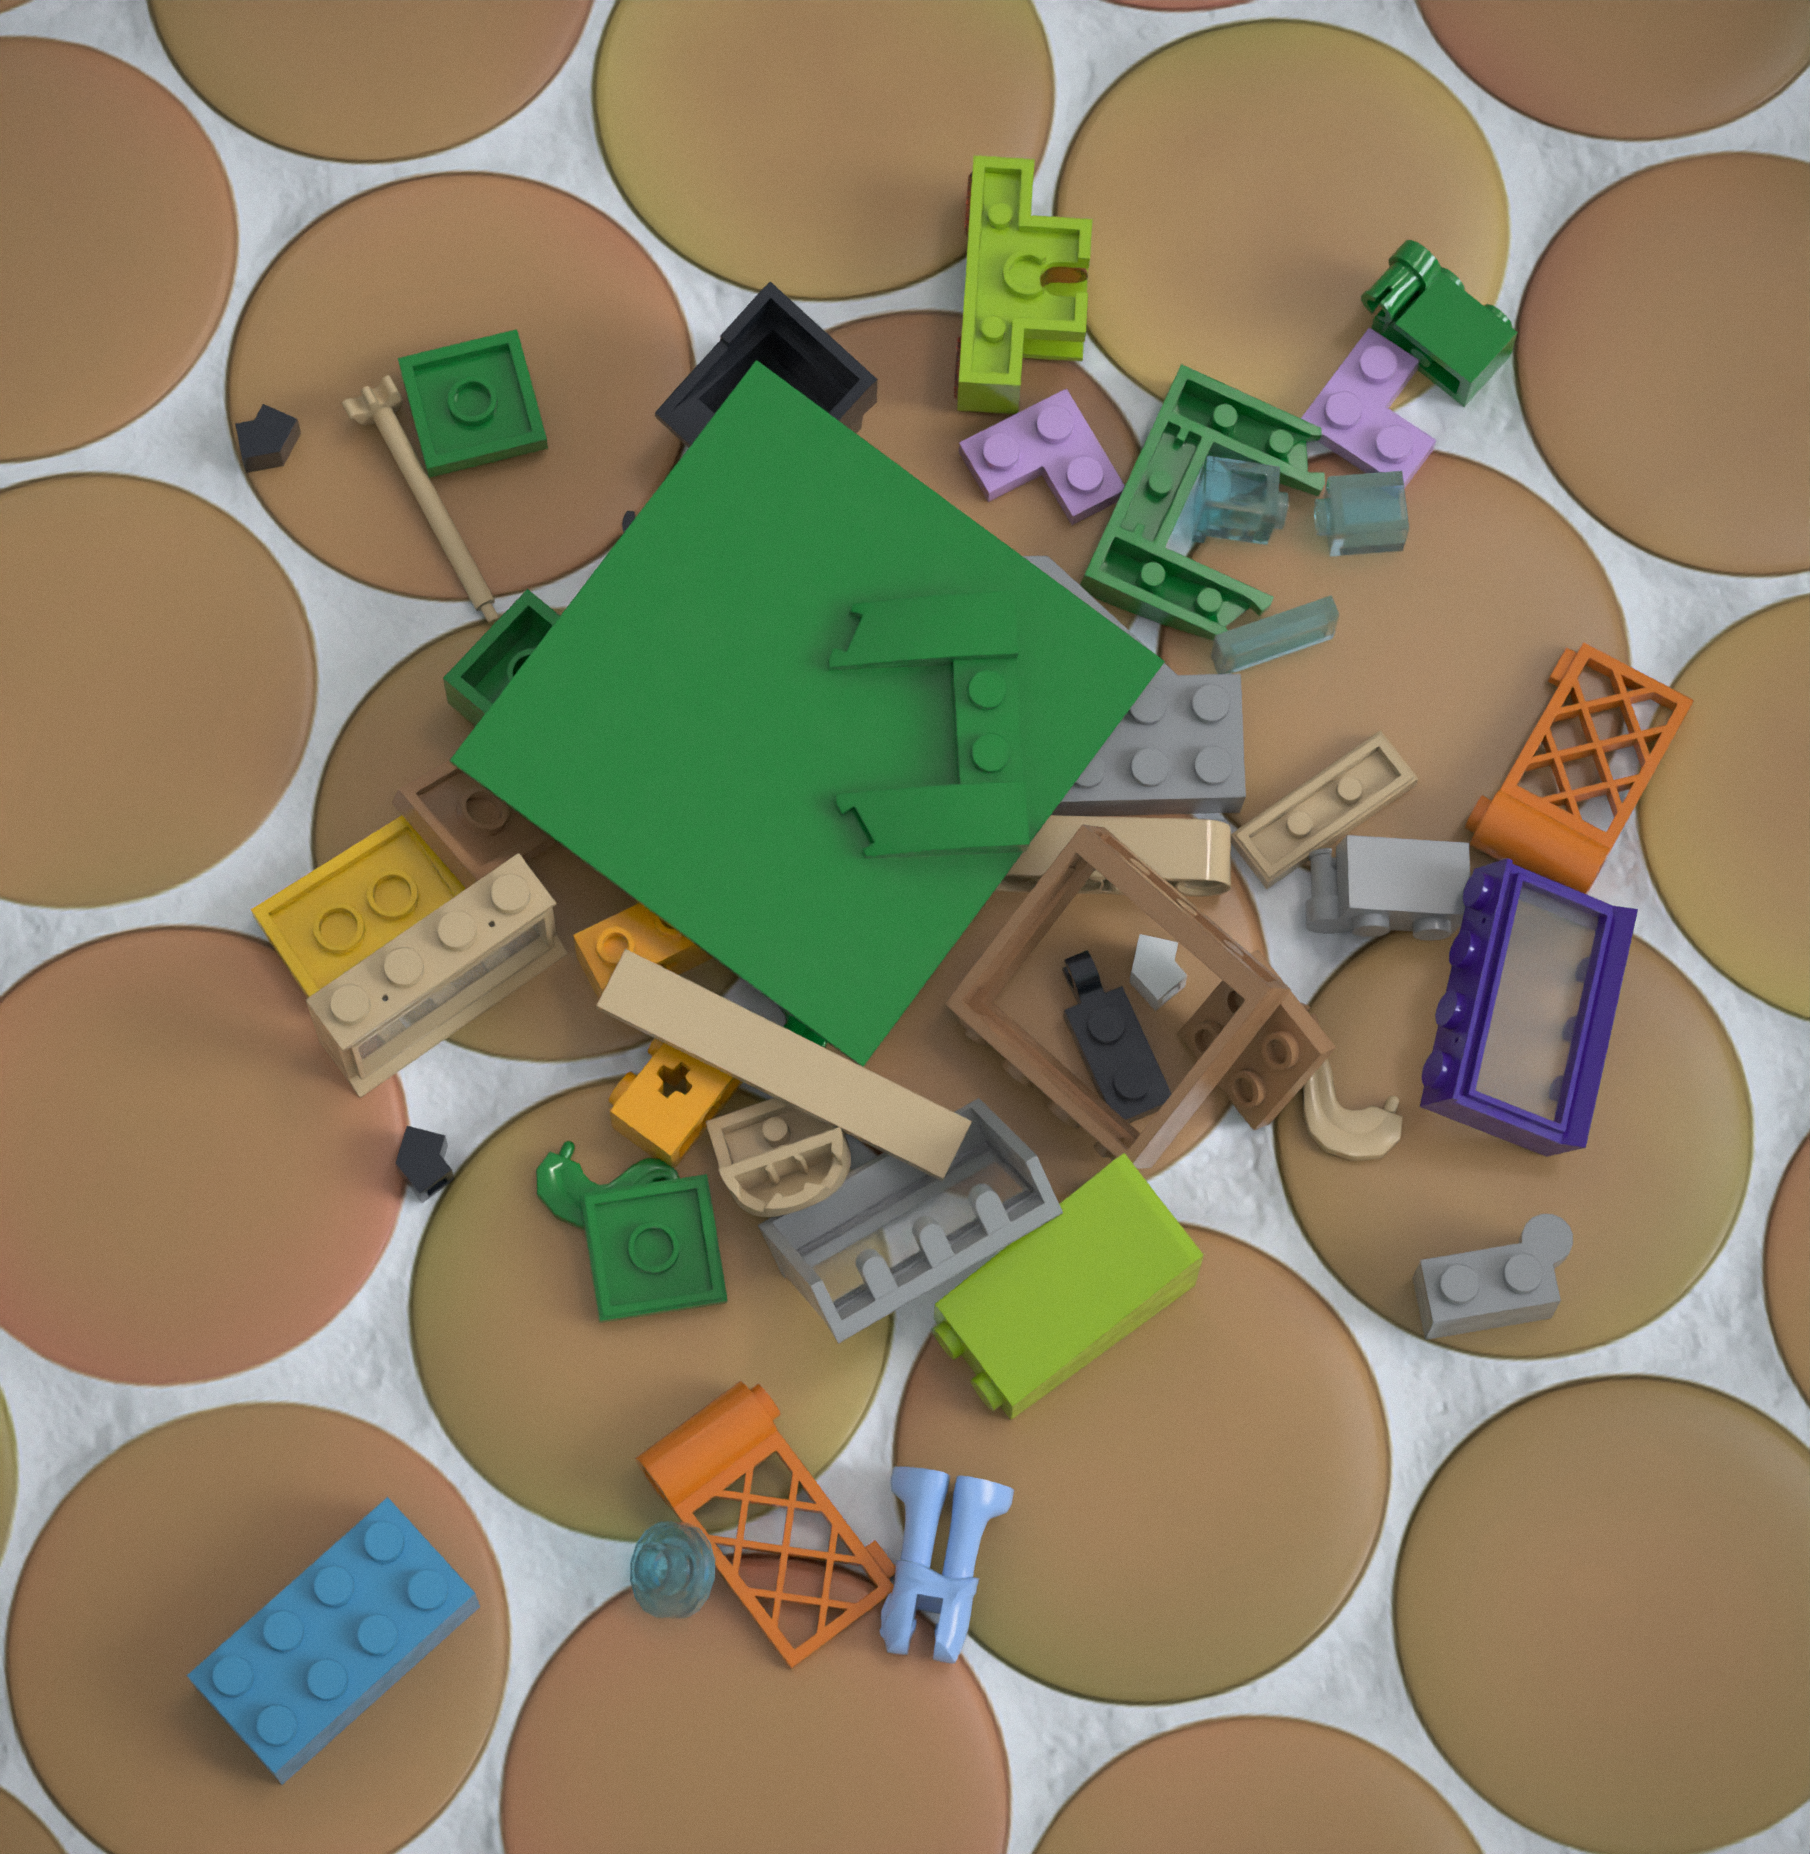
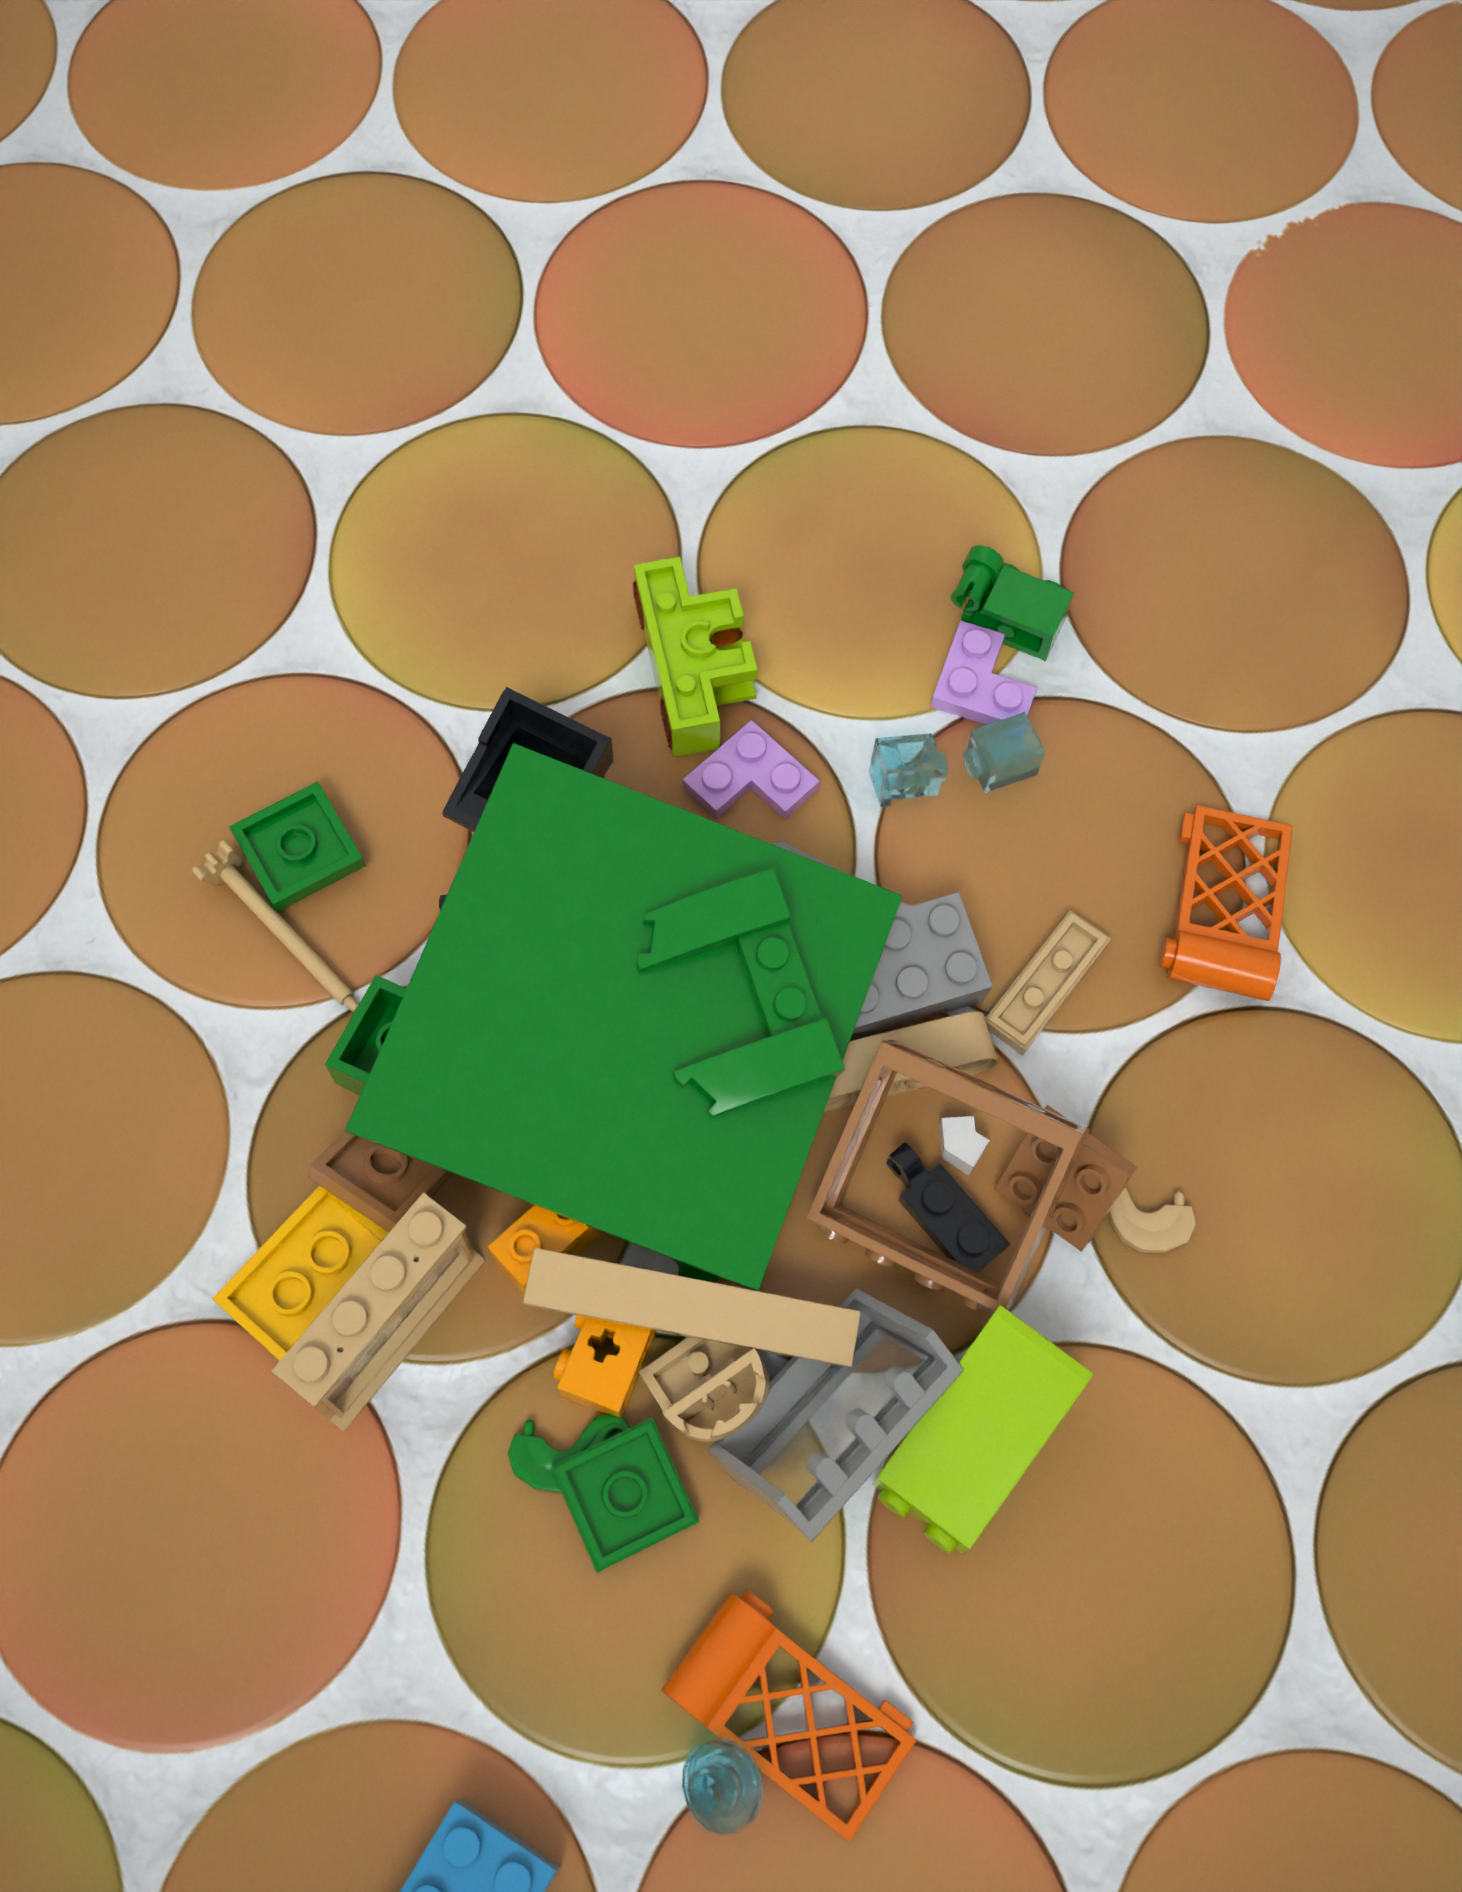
camera: 15 degrees left, 5 degrees down
black piece [235,404,301,473] -> none
black piece [396,1126,455,1203] -> none
light blue piece [879,1466,1014,1664] -> none
green wedge [1080,364,1325,644] -> none
clear light blue tile [1211,595,1339,674] -> none
light grey hinge [1305,835,1470,940] -> none
light grey hinge [1412,1214,1573,1340] -> none
dark purple window [1420,858,1638,1157] -> none

